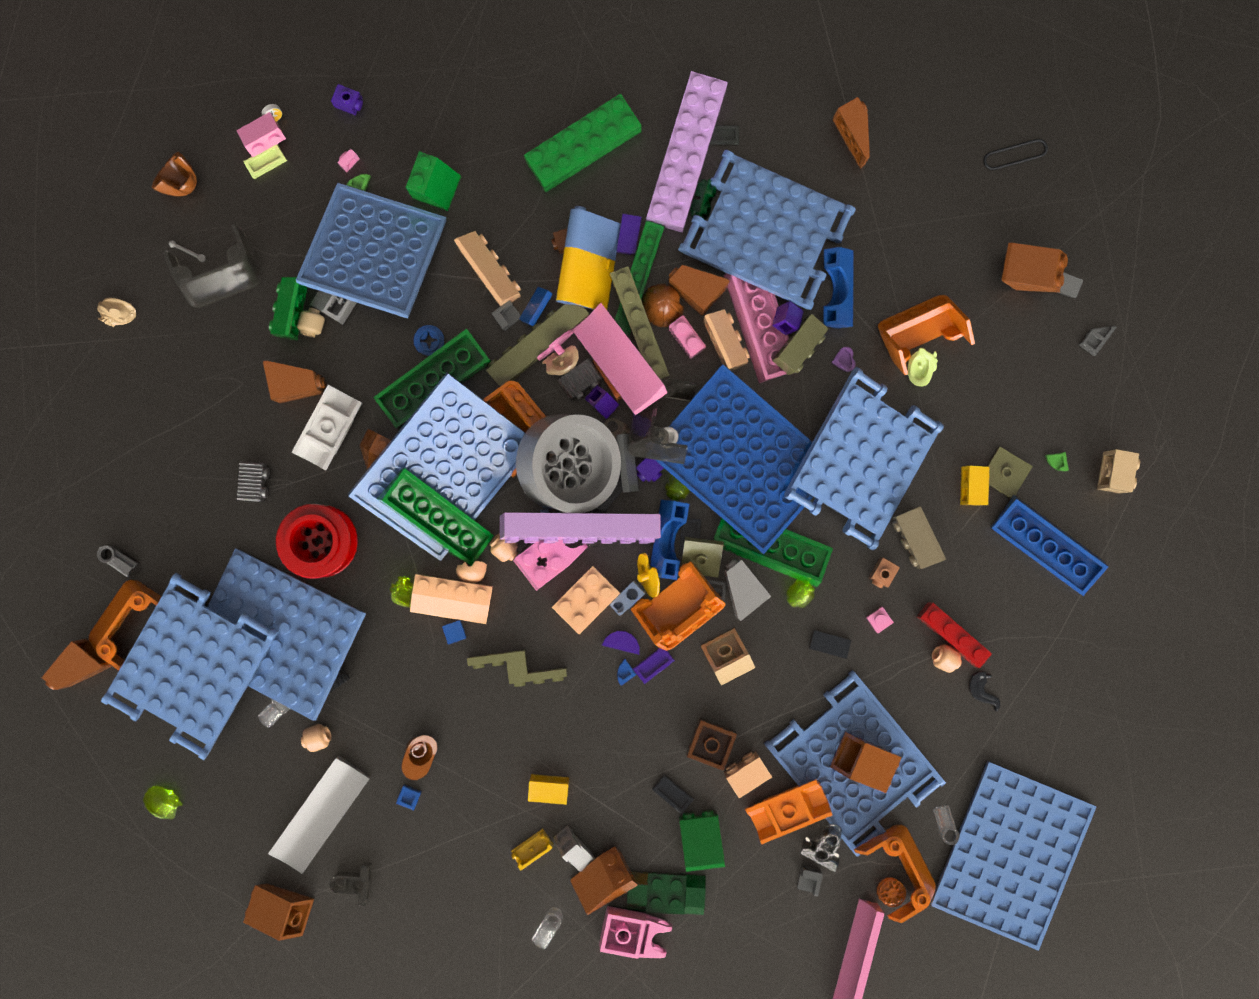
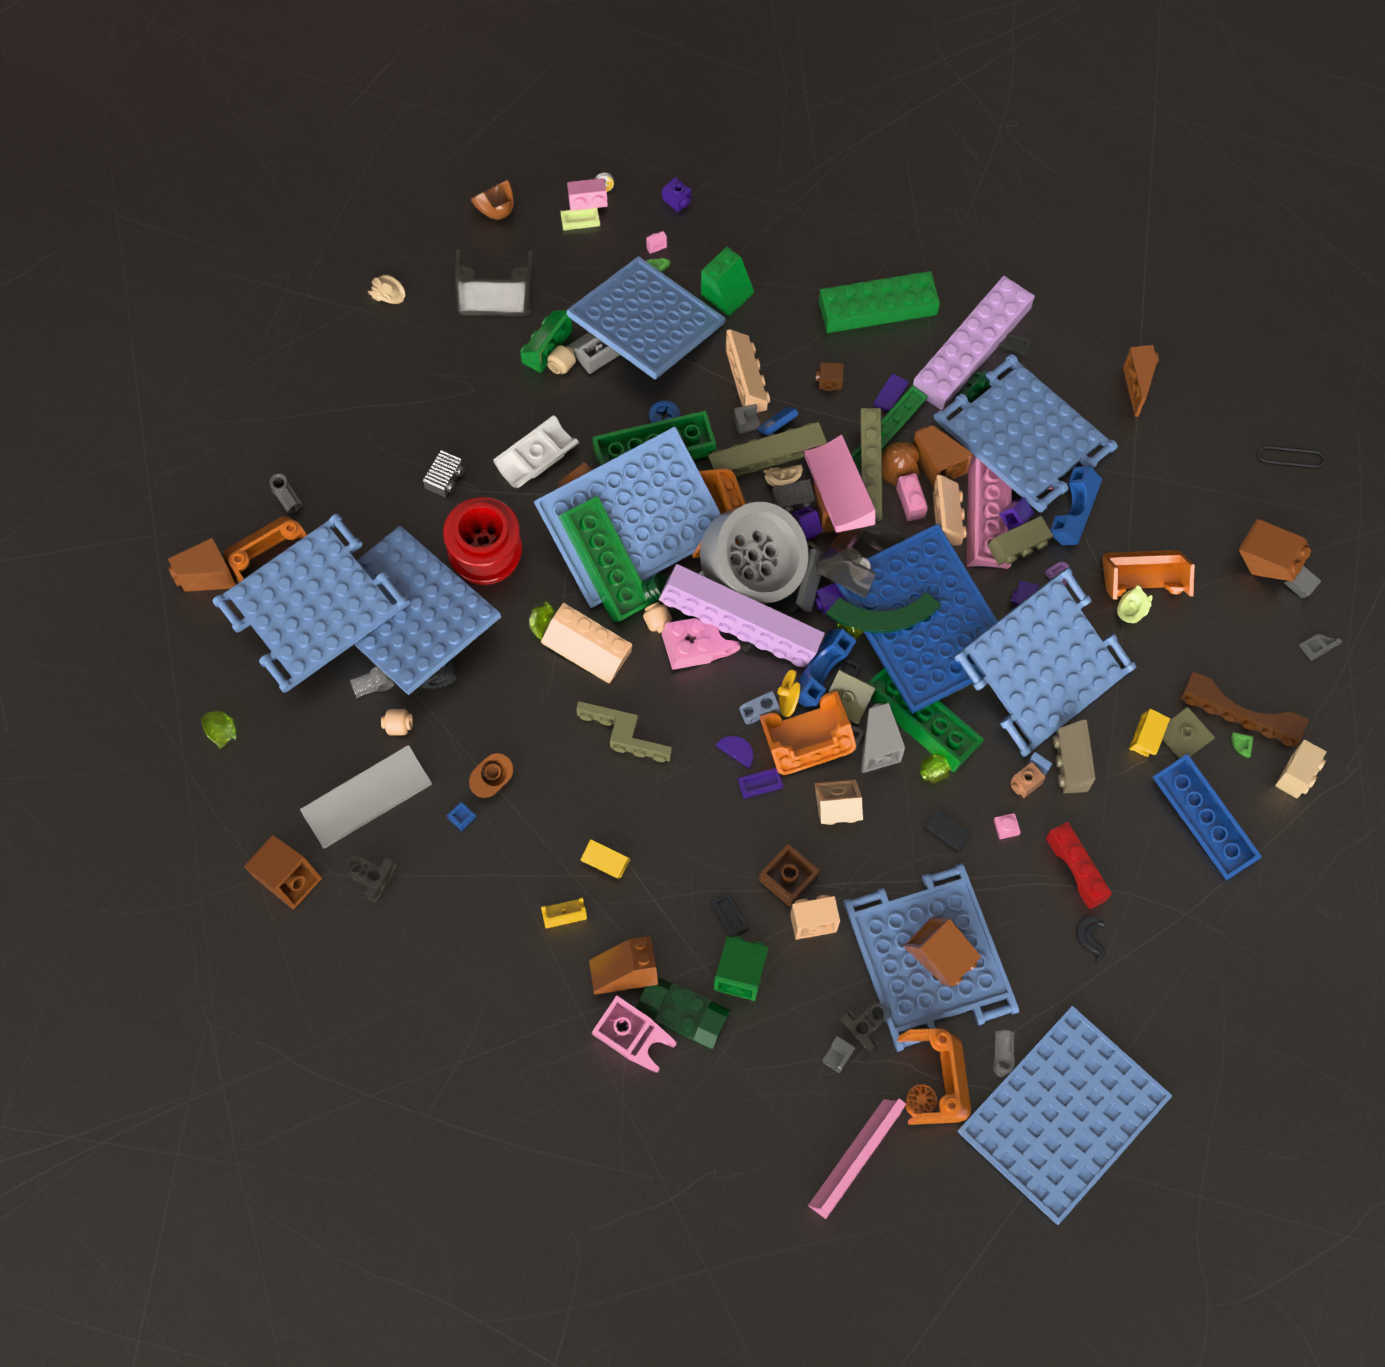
camera: 20 degrees right, 20 degrees down
light grey hinge [169,240,206,262] -> none
dark orange slope [263,361,326,403] -> none
blue tile [442,620,467,644] -> none
light nougat hair [456,561,487,583] -> none
clear piece [531,907,563,949] -> none
bright pink piece [537,330,573,361] -> none
light nougat brick [552,566,620,634] -> none
light grey tile [553,825,595,872] -> none
door [556,206,621,310] -> none
blue tile [617,659,637,686] -> none
orange piece [745,779,833,844] -> none
light nougat head [931,644,962,672] -> none
none -> dark green wheel [642,573,667,604]
none -> dark green tile [826,592,941,633]
none -> dark purple brick [1011,581,1039,609]
none -> medium blue tile [1028,752,1052,776]
none -> reddish brown arch [1180,671,1309,747]

